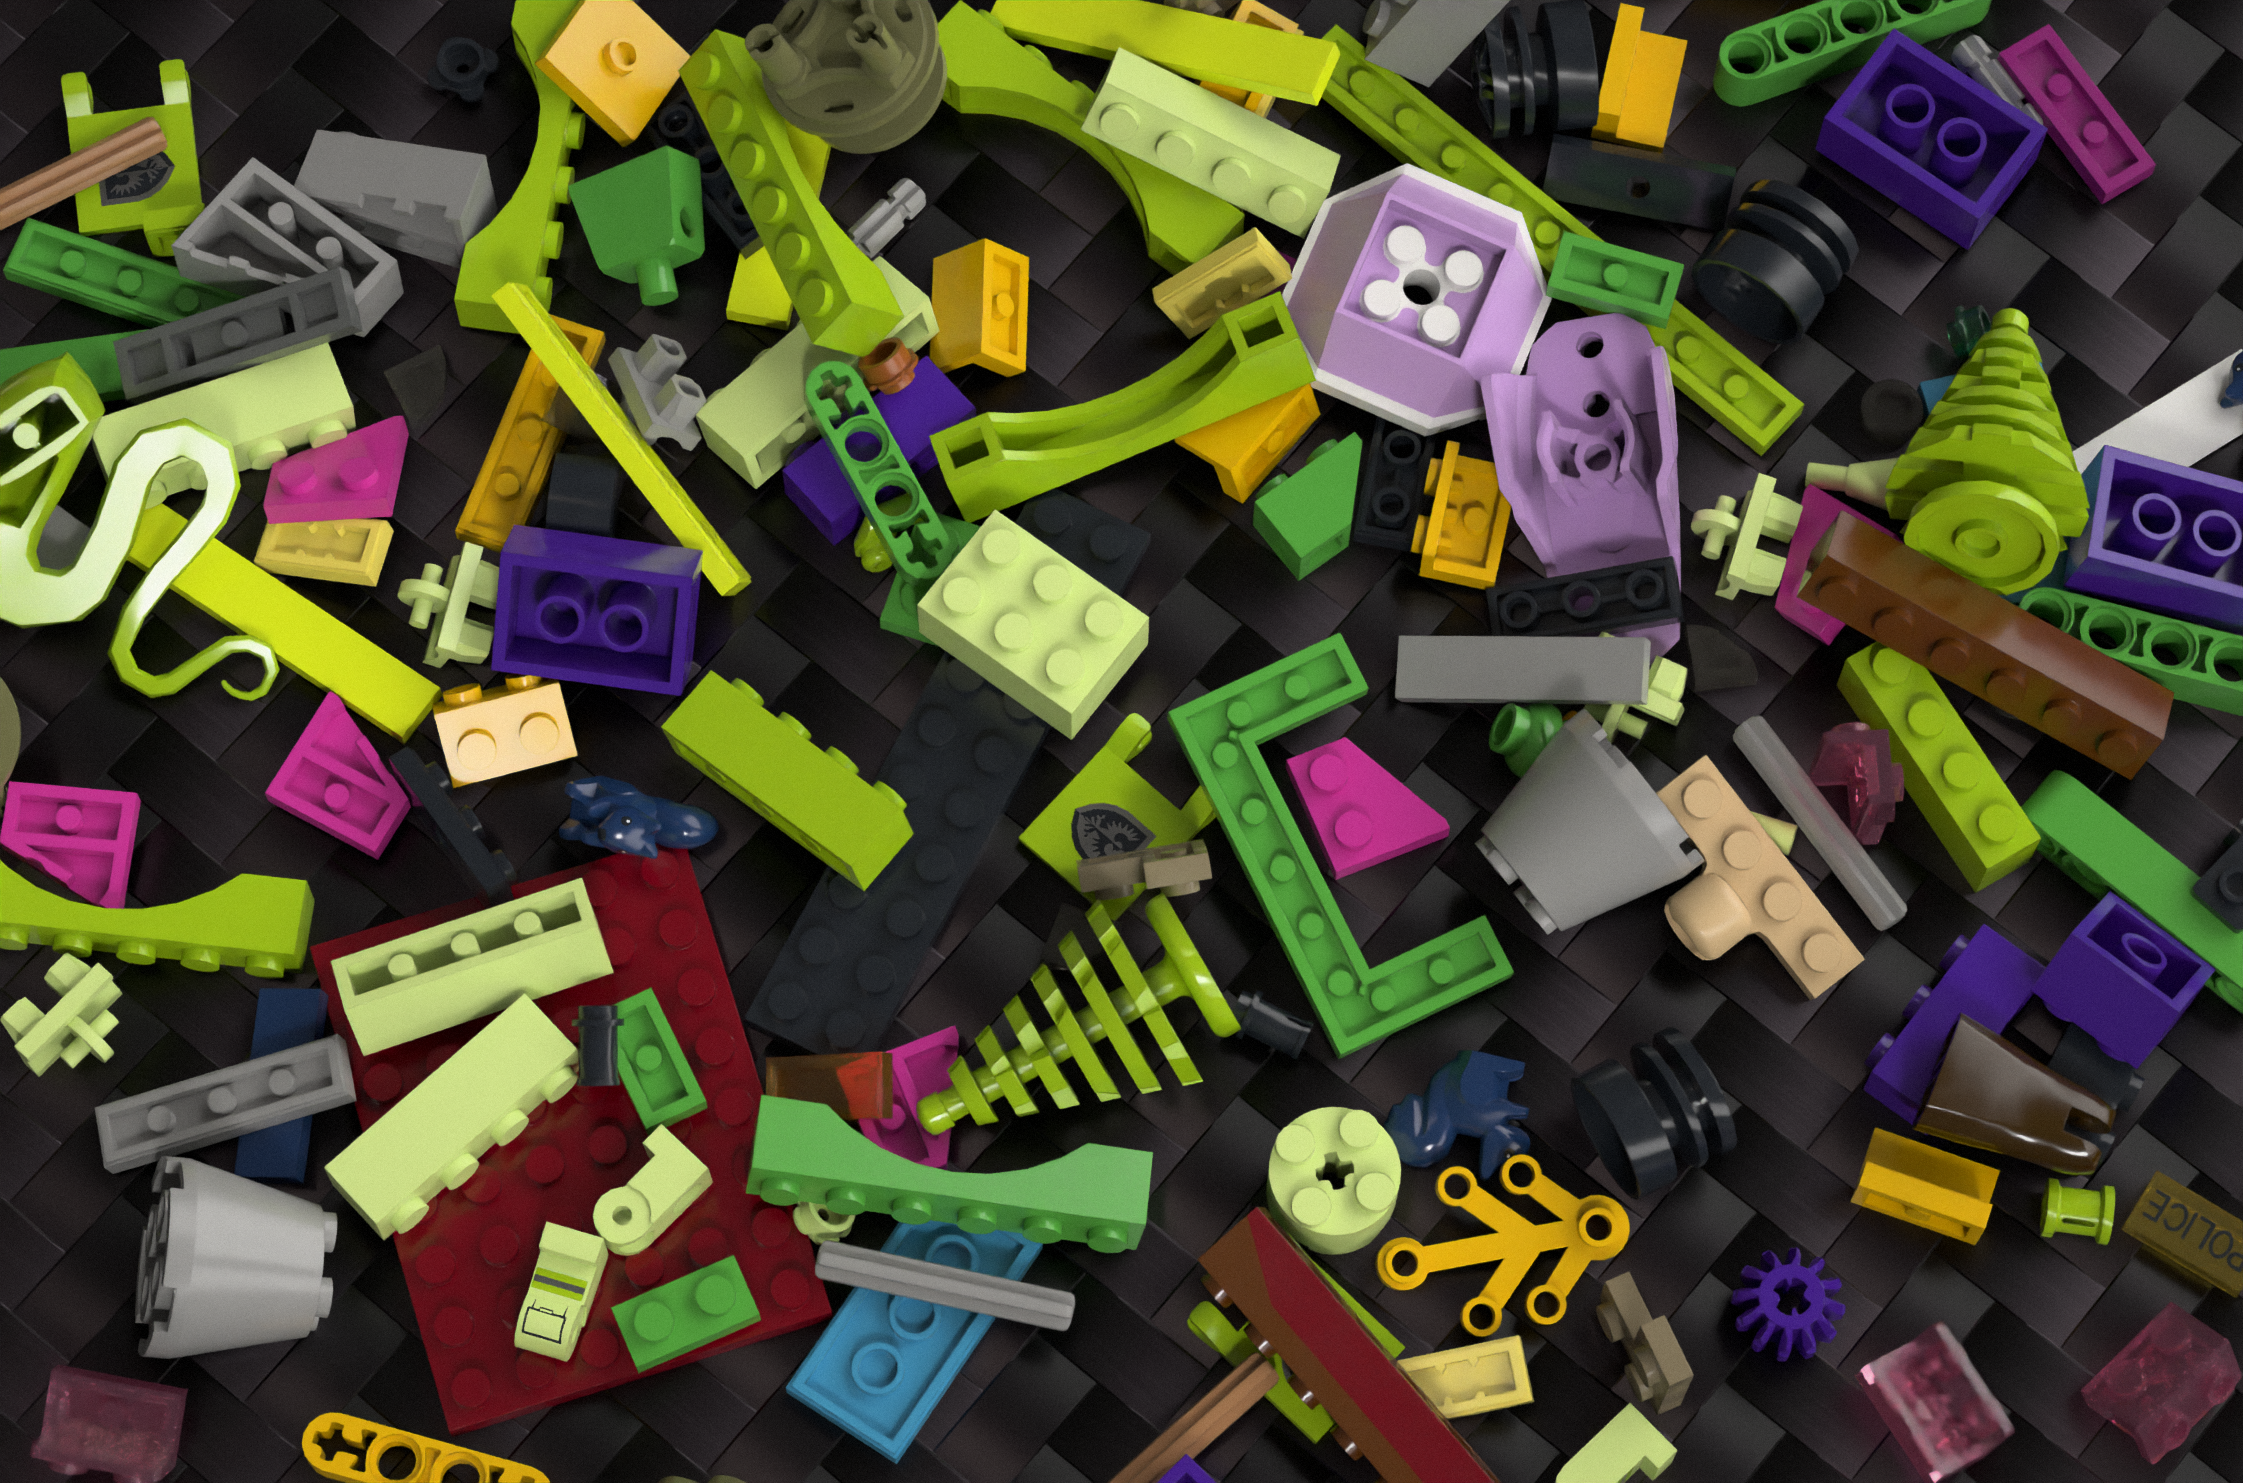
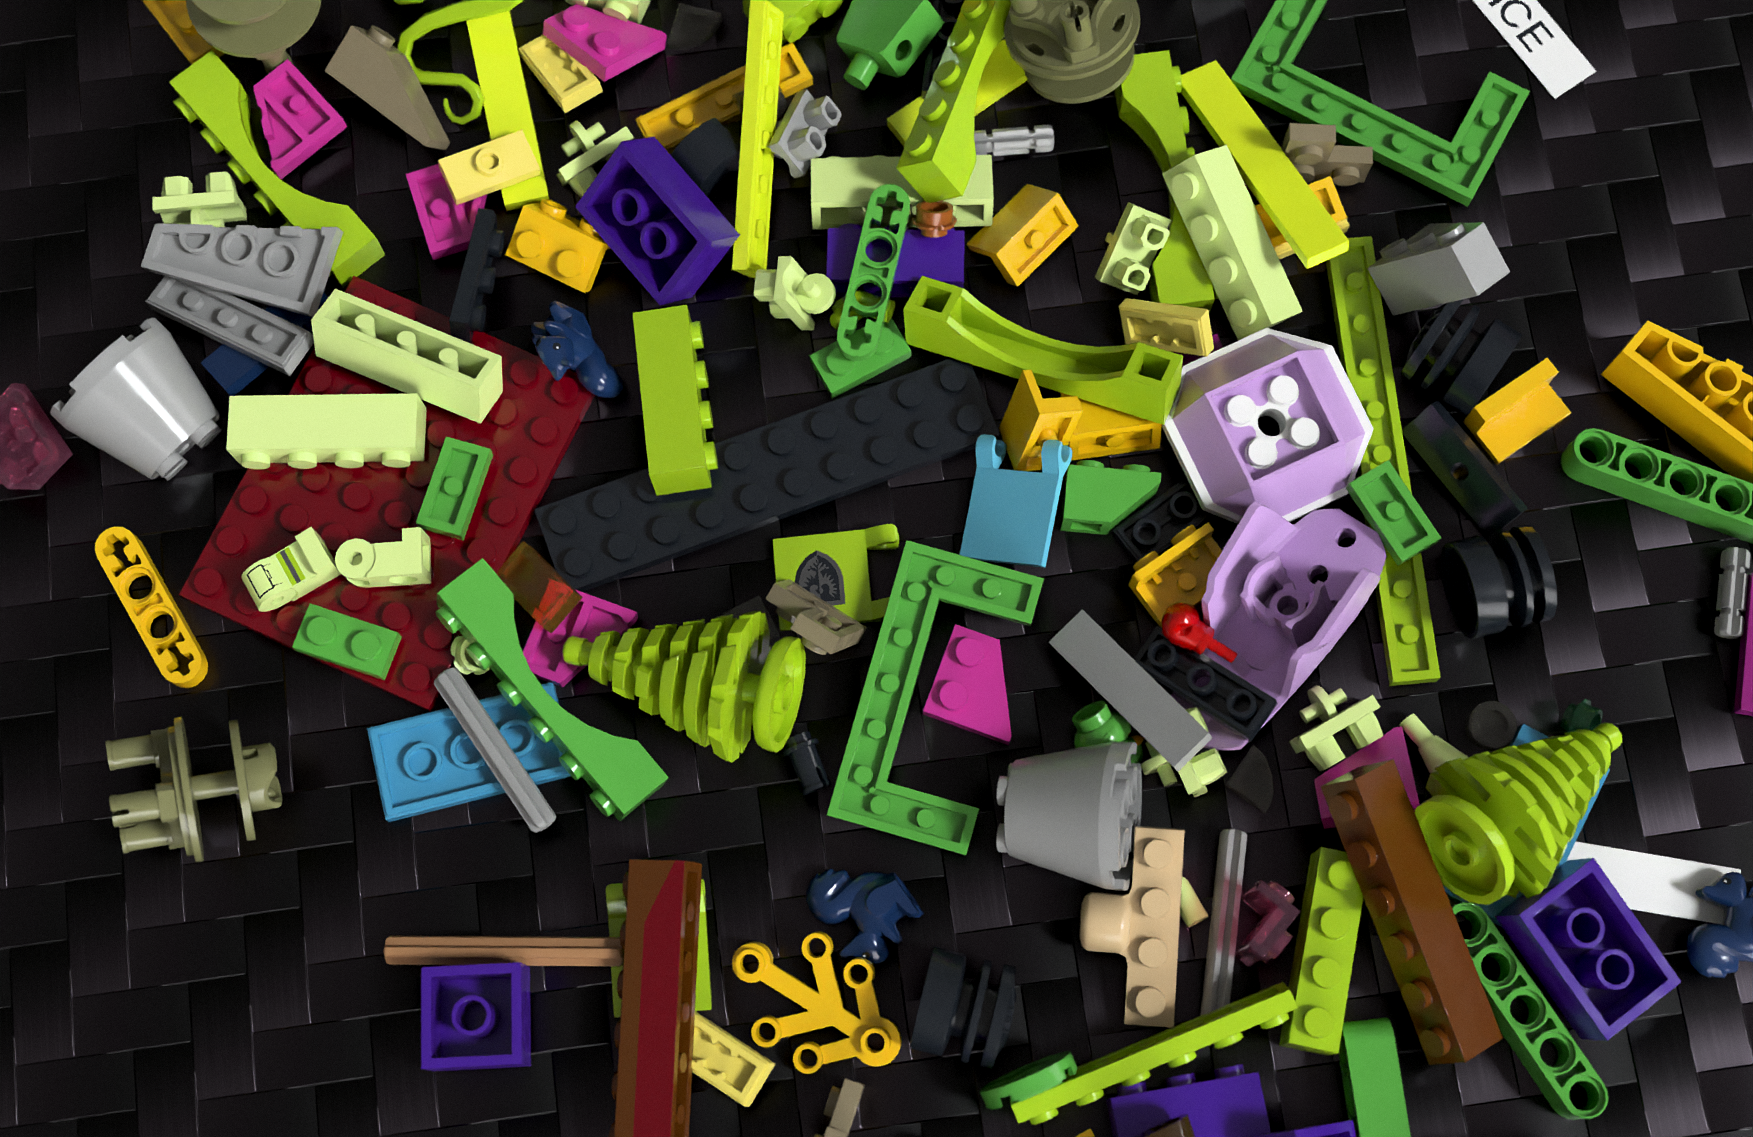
camera: 45 degrees right, 5 degrees up
black pin [572,1005,624,1086] -> none
yellowish green brick [917,510,1149,740] -> none
yellowish green brick [1266,1107,1401,1255] -> none
dark purple brick [1815,28,2048,250] -> none
none -> light grey wing [141,224,343,317]
none -> dark tan slope [325,25,450,150]
none -> light yellow plate [438,130,540,205]
none -> yellowish green hips [754,256,836,330]
none -> medium azure flag [959,434,1072,568]
none -> bright green tile [980,1051,1078,1110]
none -> yellow panel [999,370,1083,471]
none -> lime plate [1010,982,1298,1125]
none -> yellowish green hips [1094,202,1171,295]
none -> red piece [1162,602,1238,663]

